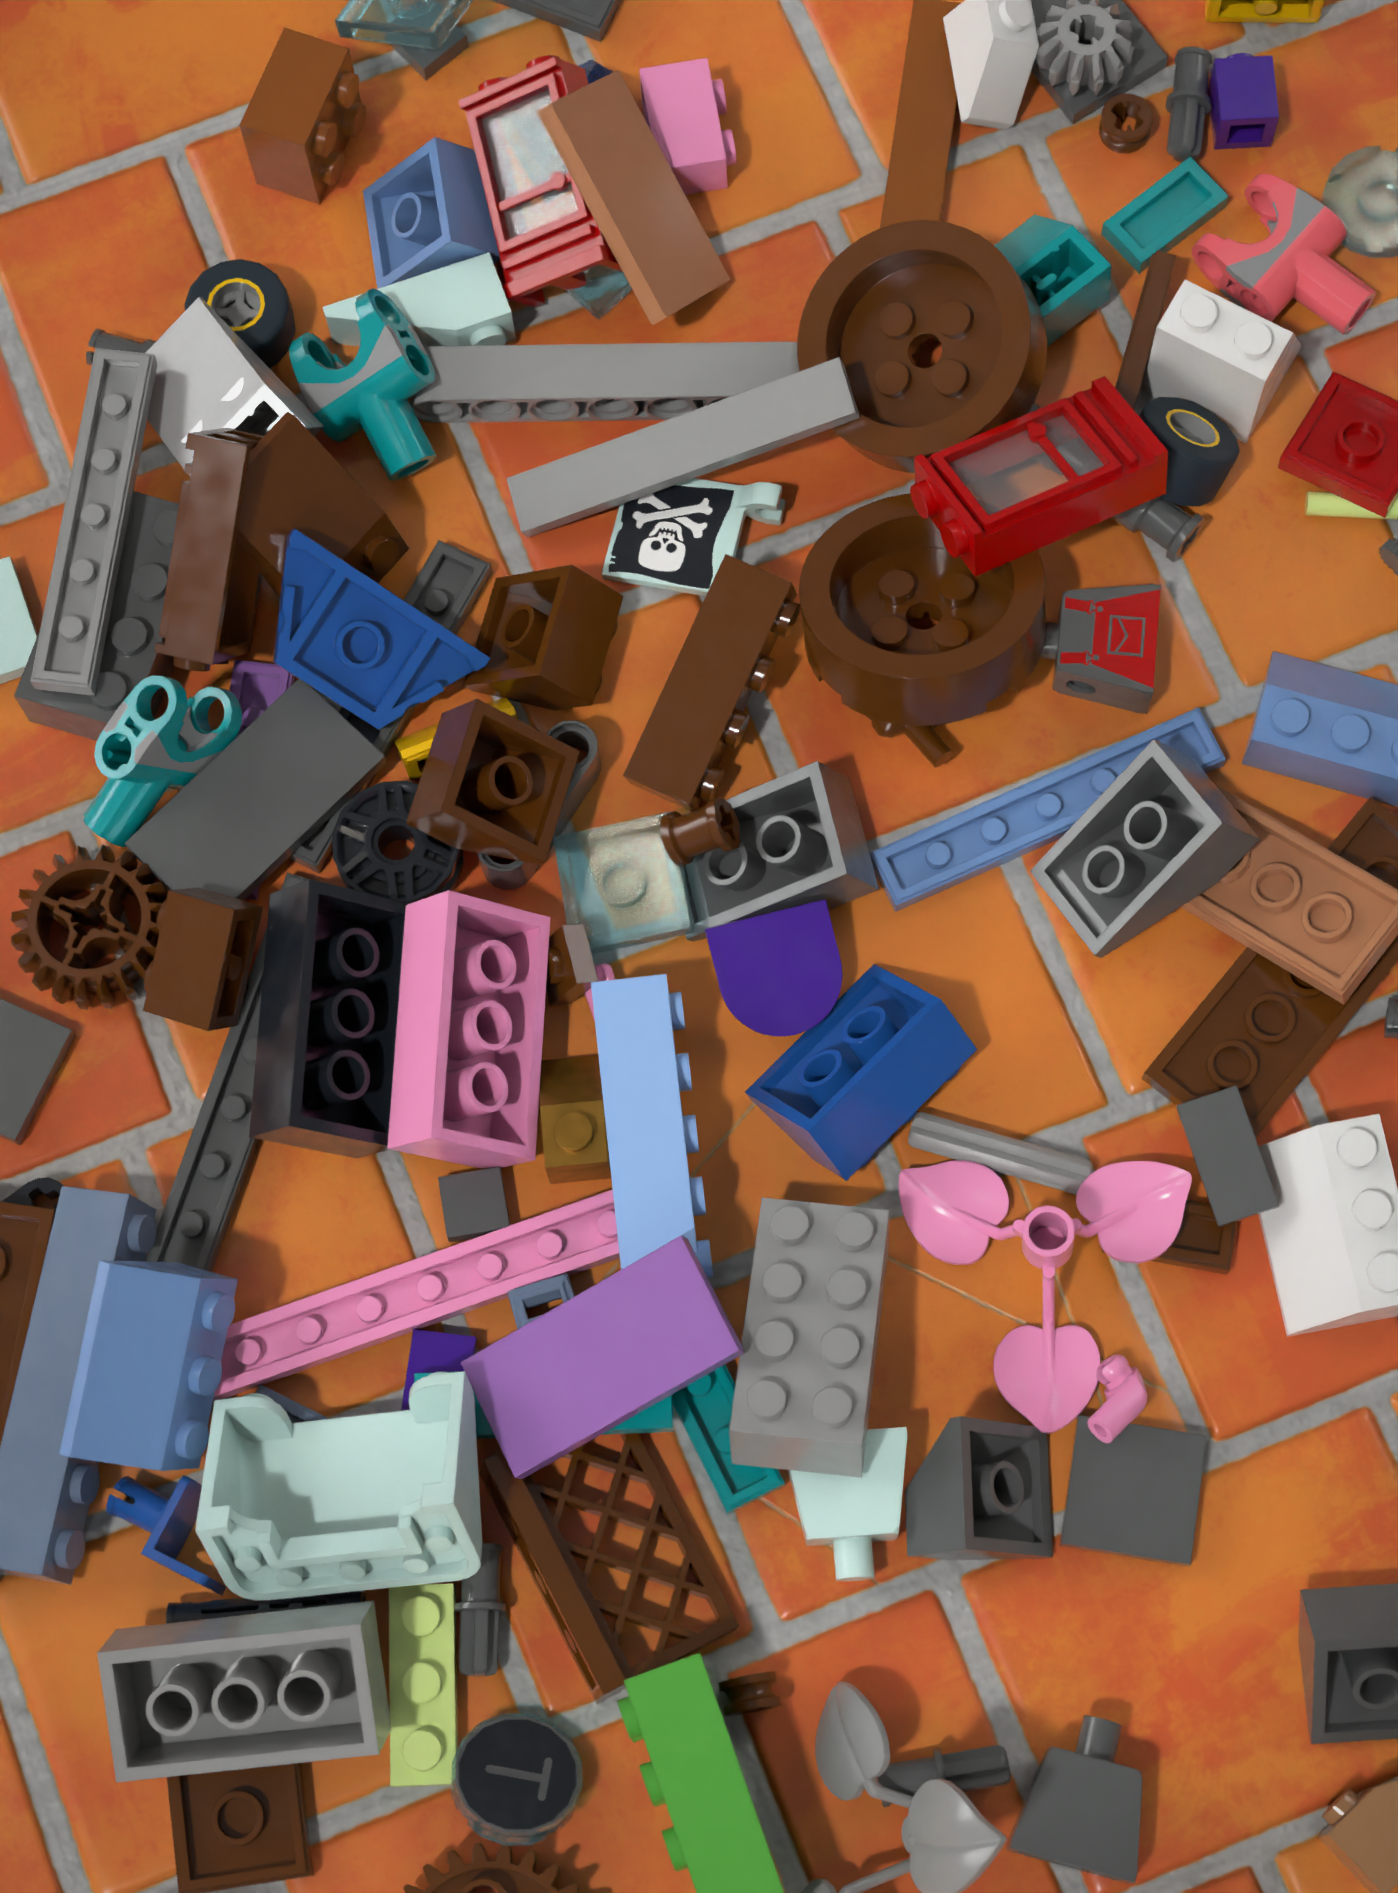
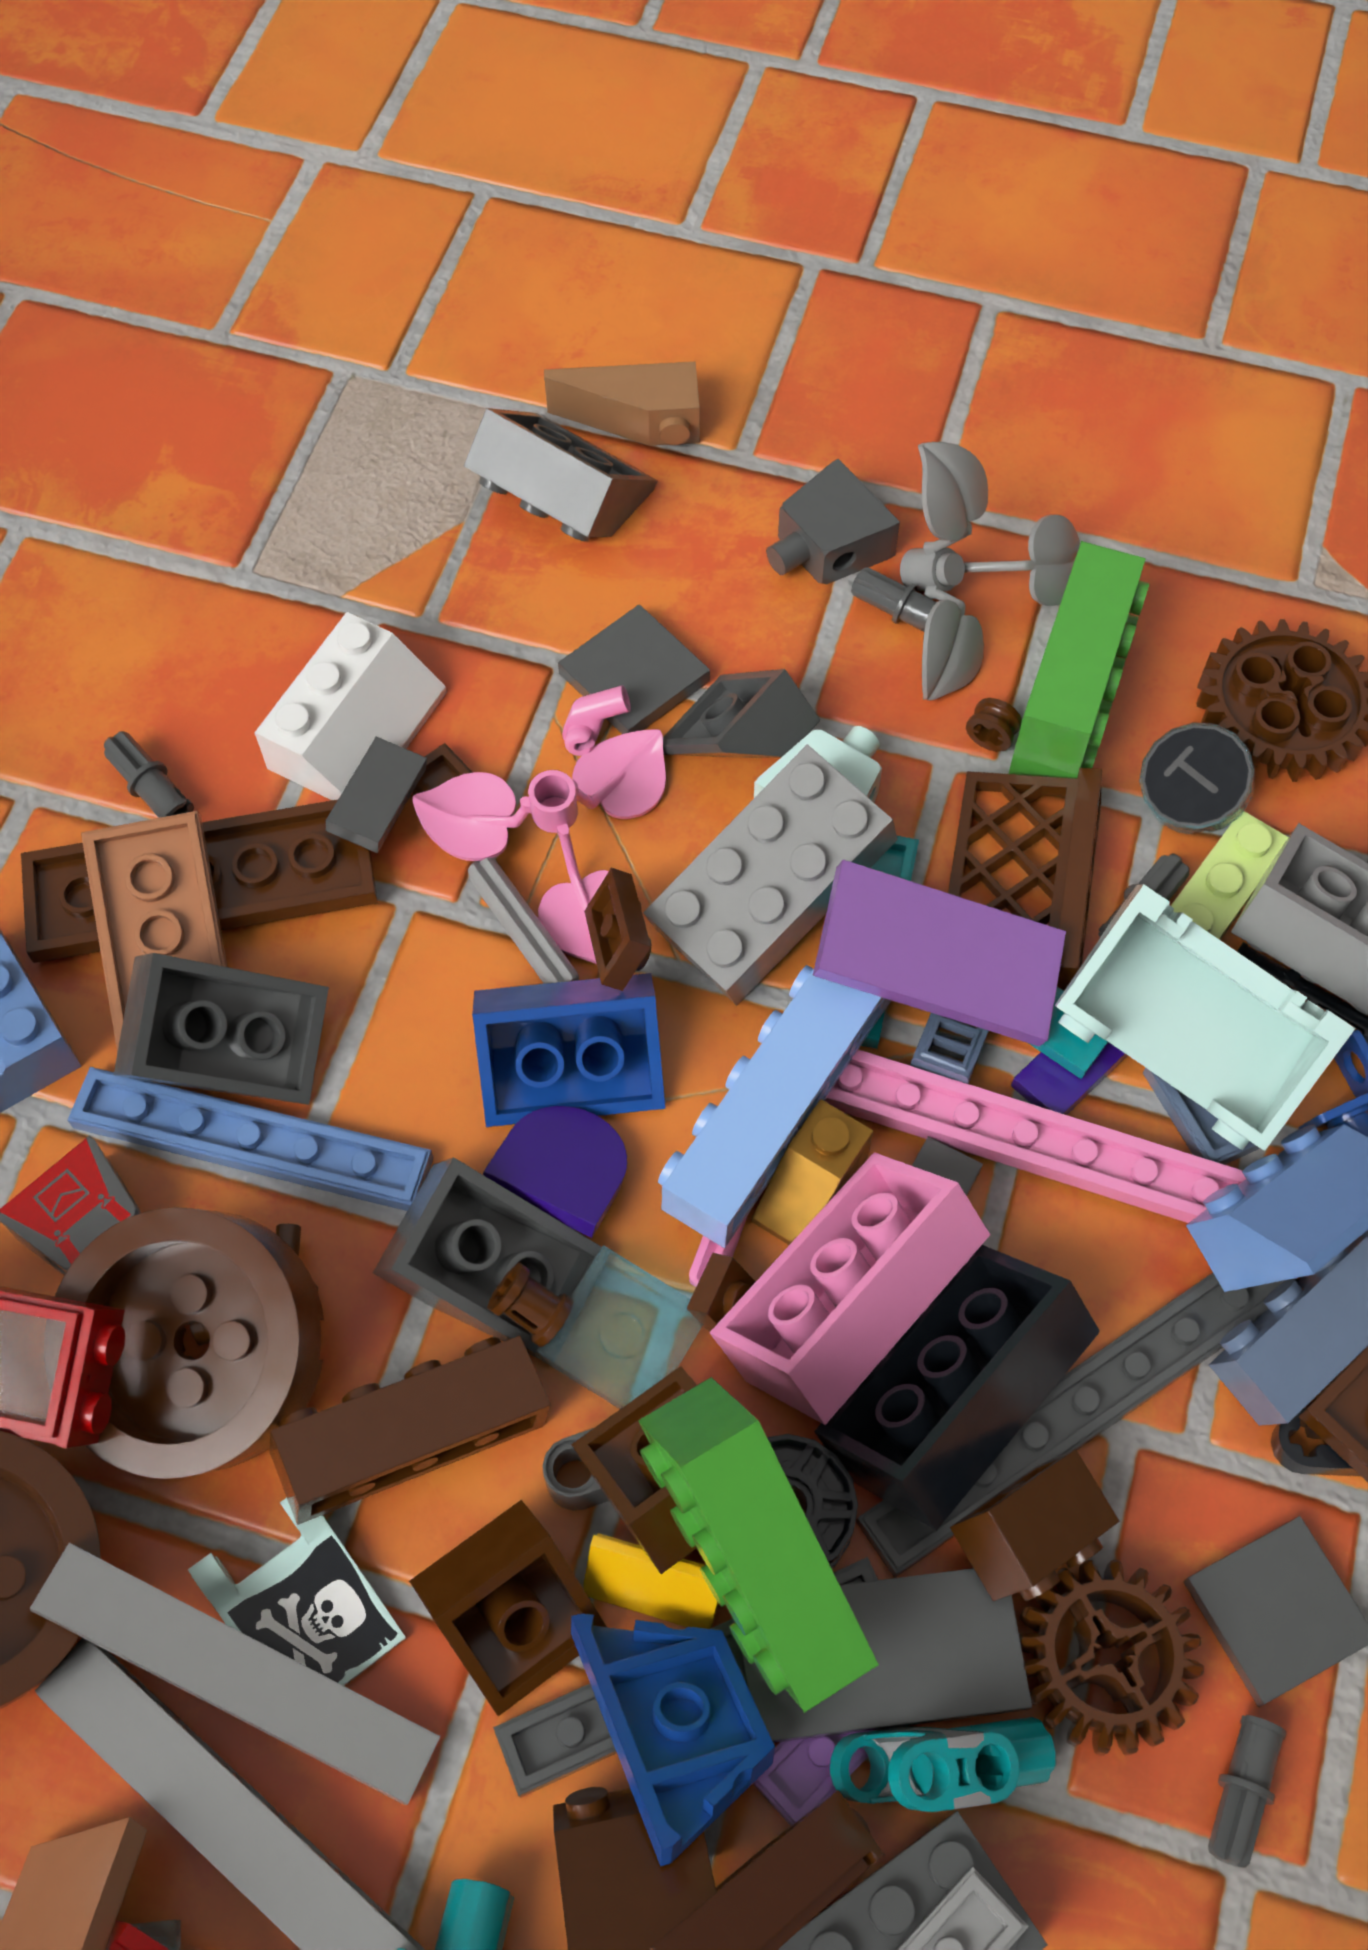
camera: 145 degrees left, 10 degrees down
none -> reddish brown plate [584,867,652,991]
none -> bright green brick [638,1377,879,1713]

